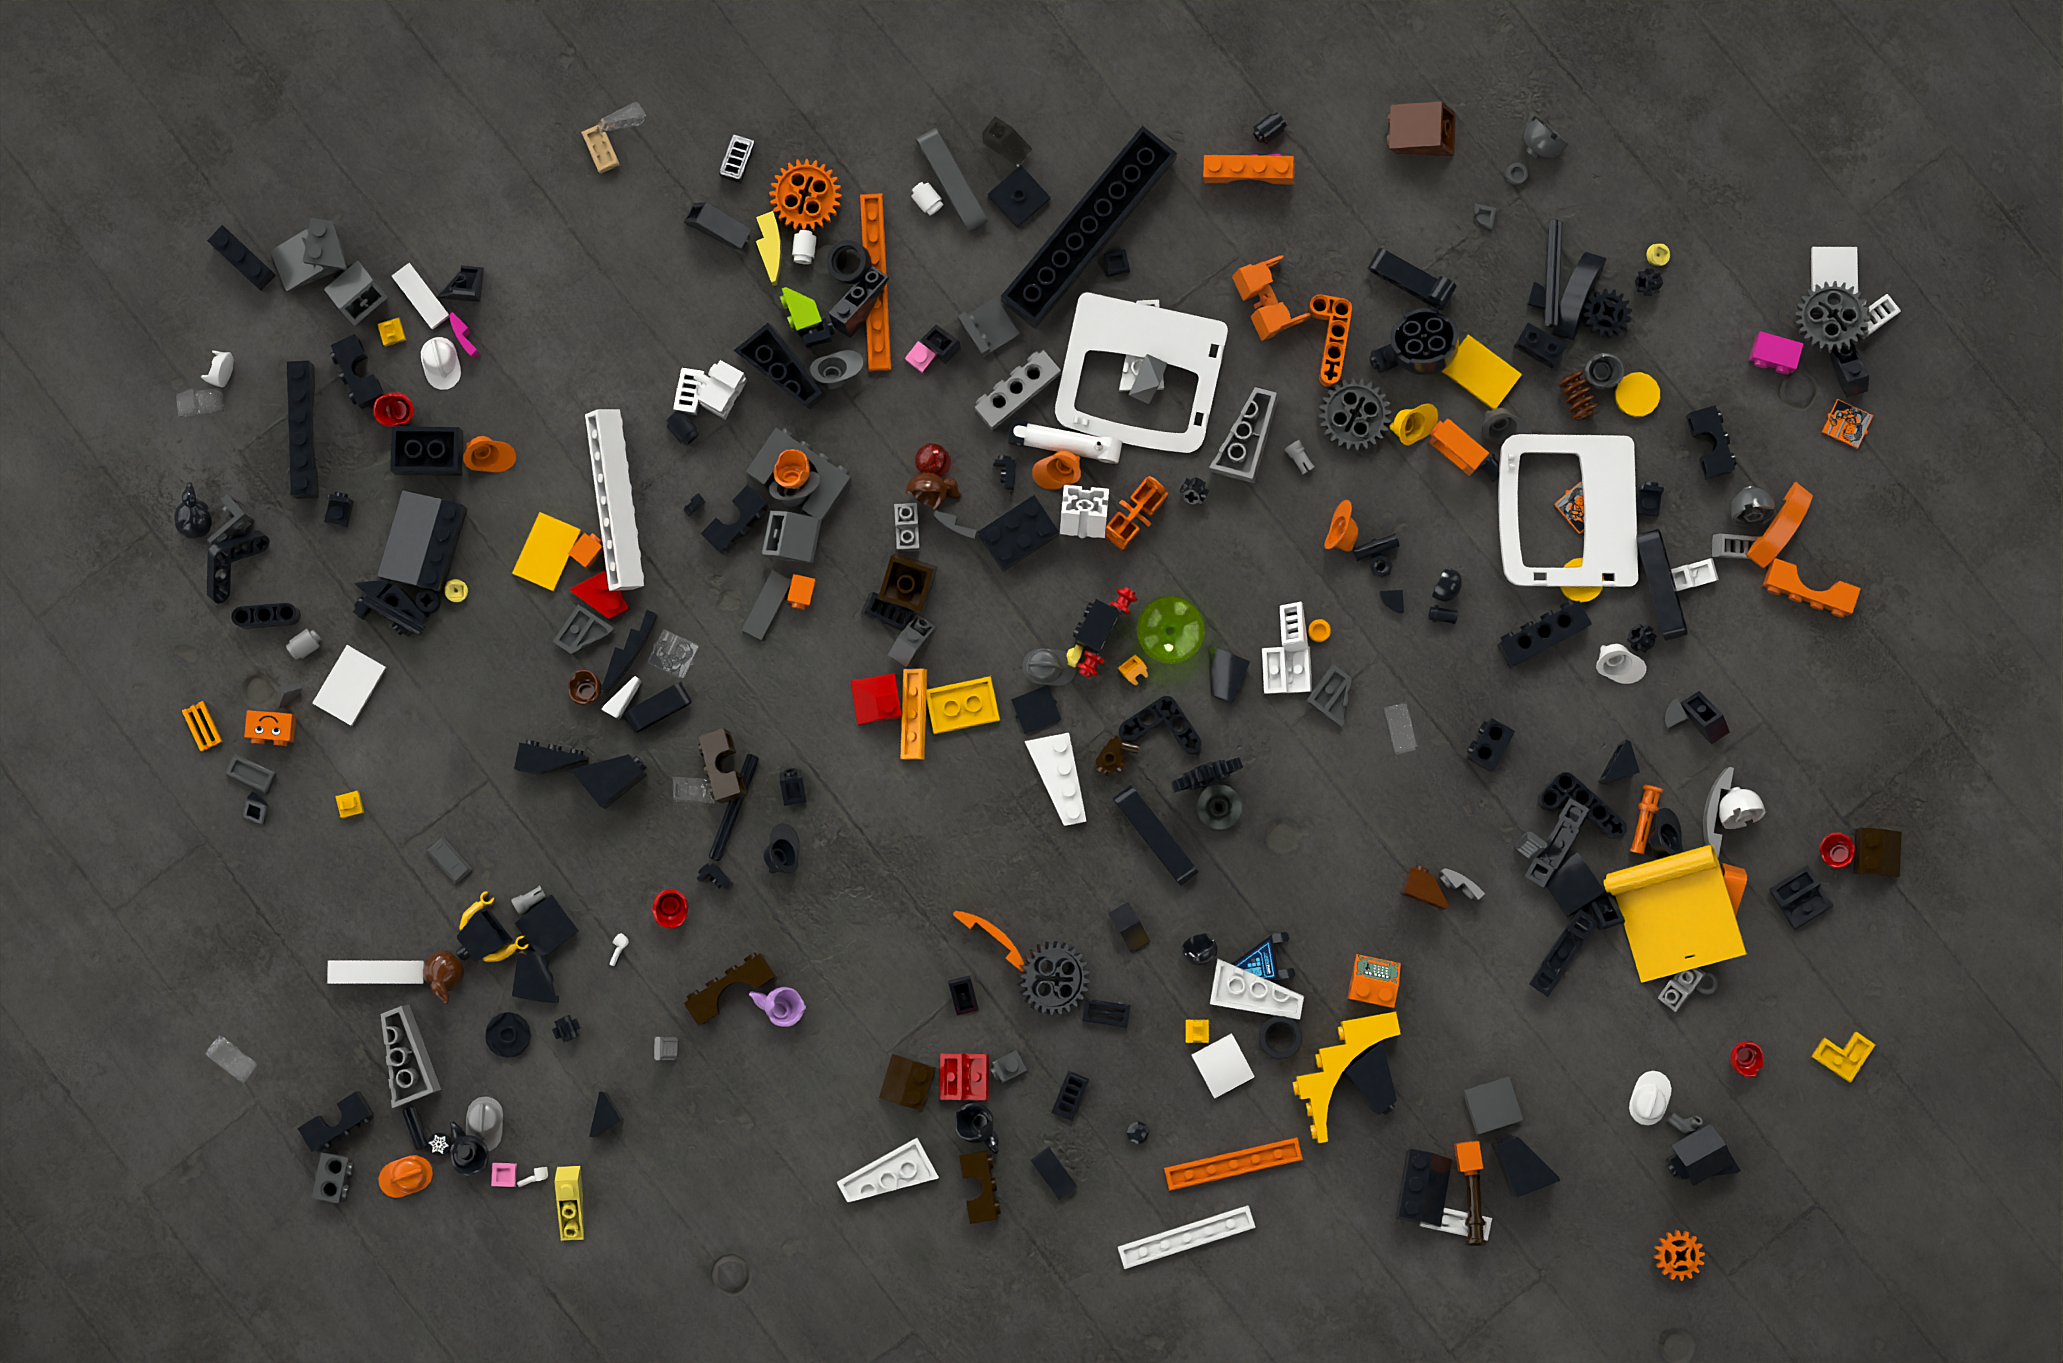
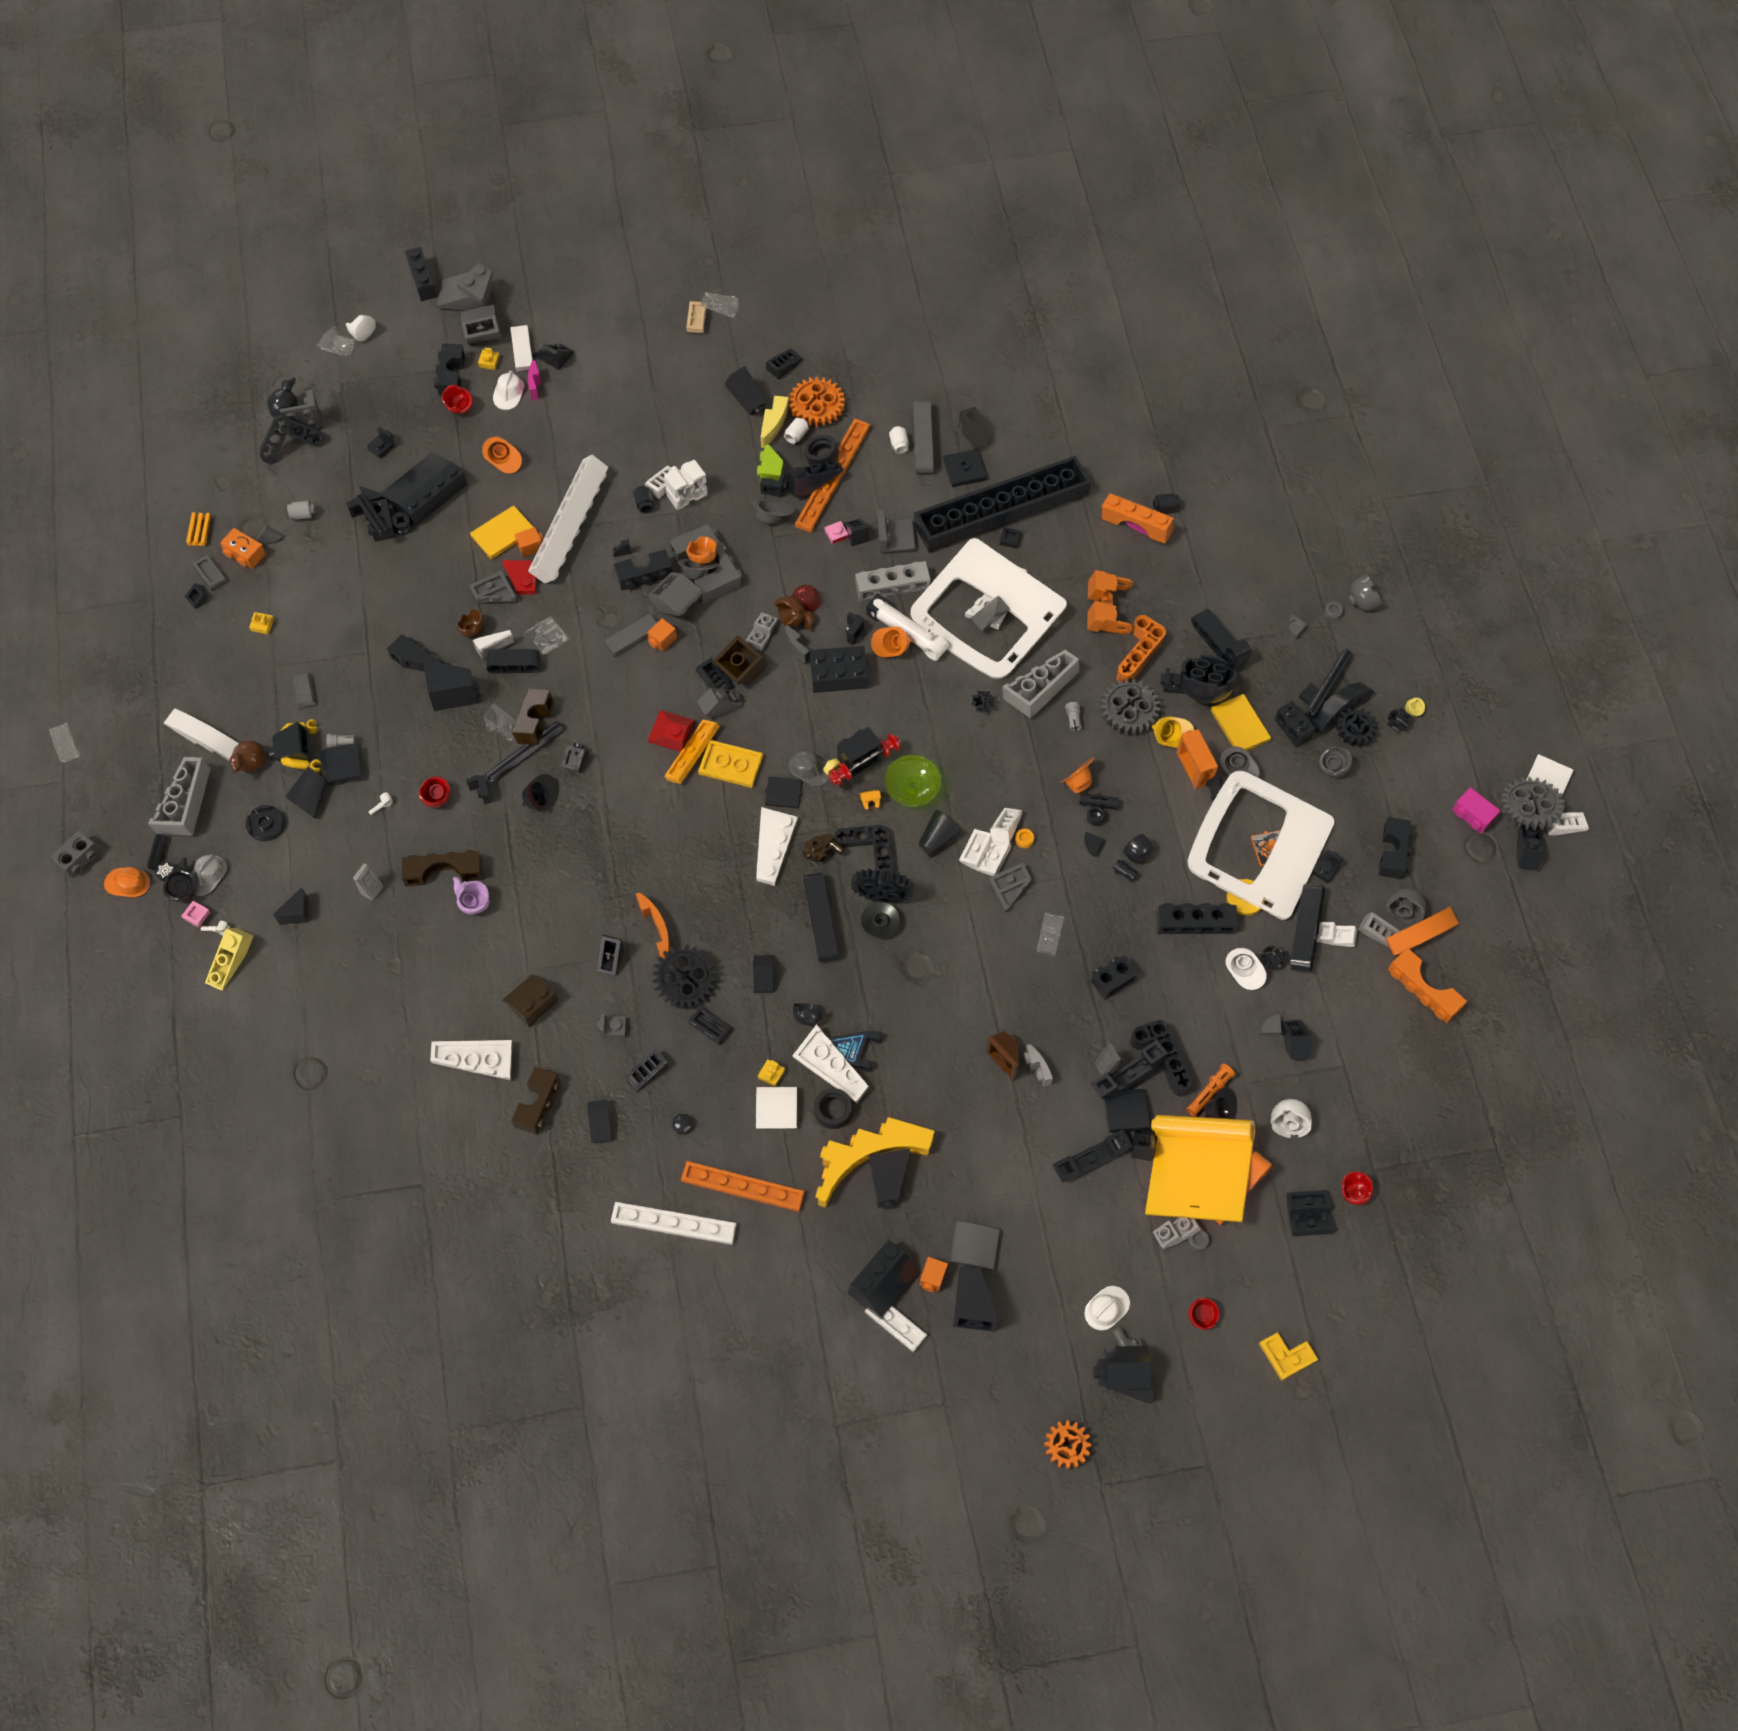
camera: 25 degrees right, 20 degrees down
black beam [231,603,301,629] -> none
black arch [287,360,319,499] -> none
black arch [297,1091,374,1153] -> none
white tile [313,645,387,726] -> none
black brick [390,426,463,476] -> none
light yellow tile [444,579,468,602] -> none
black gear [552,1015,581,1043] -> none
black slope [601,610,657,693] -> none
black wedge [733,323,827,409] -> none
red slope [940,1054,989,1100] -> none
black hair [955,1103,999,1154] -> none
white brick [1060,485,1109,538] -> none
orange piece [1105,476,1168,551] -> none
orange slope [1347,954,1401,1008] -> none
reddish brown slope [1387,101,1456,156] -> none
dark brown pin [1465,1175,1486,1246] -> none
reddish brown piece [1559,370,1599,421] -> none
black slope [1598,739,1640,784] -> none
yellow tile [1615,372,1660,417] -> none
light grey slope [1703,767,1734,857] -> none
piece [1822,399,1873,449] -> none
dark brown slope [1853,827,1902,877] -> none

